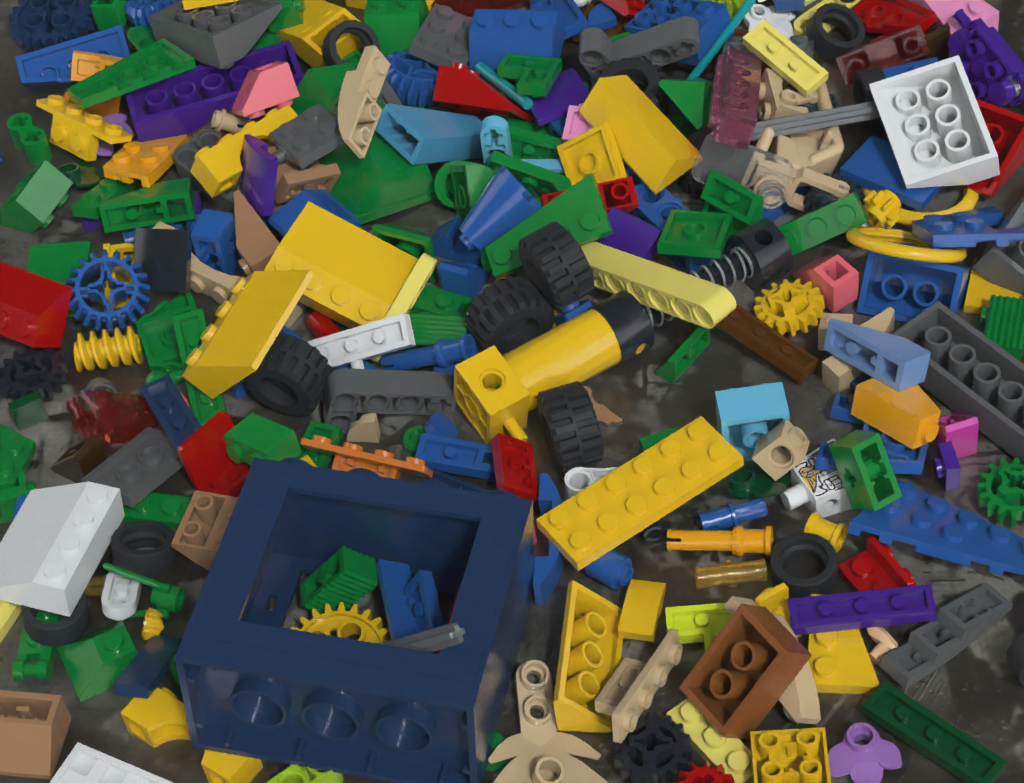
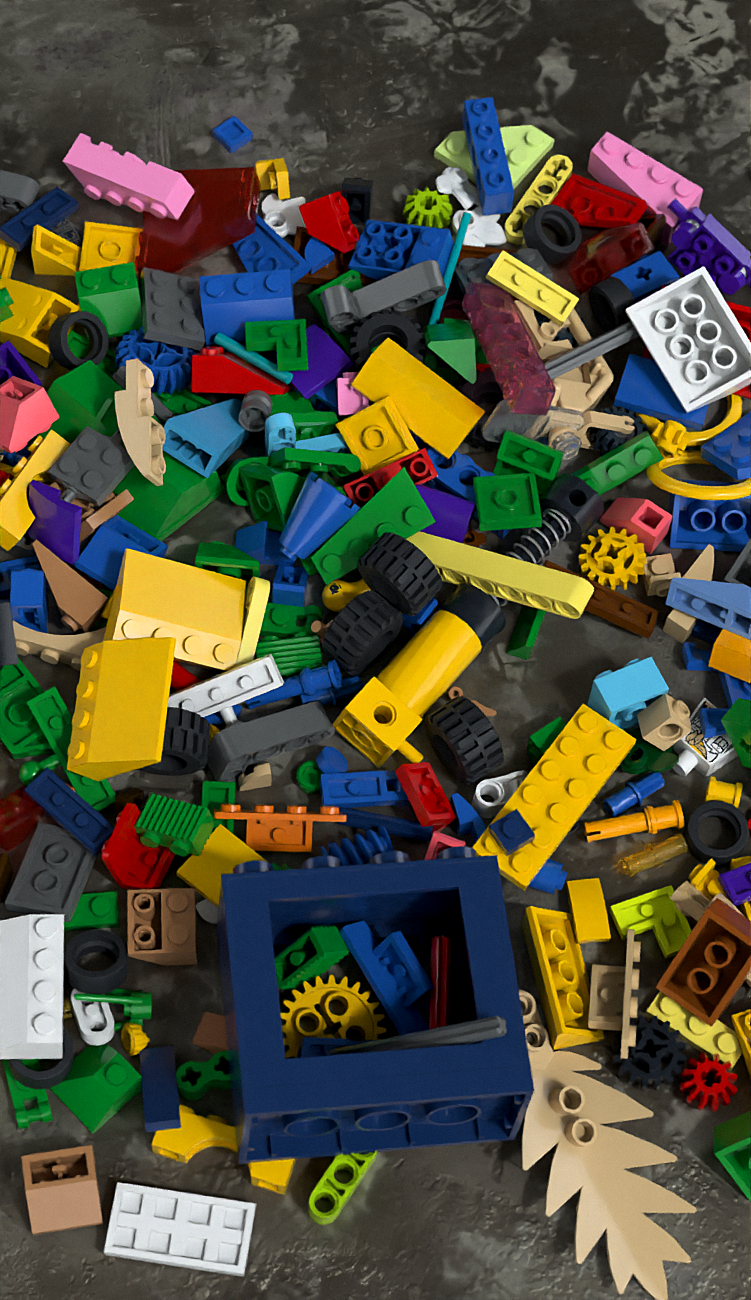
camera: 30 degrees left, 15 degrees up
none -> dark grey wheel [238,390,273,432]
none -> dark blue plate [488,809,535,856]

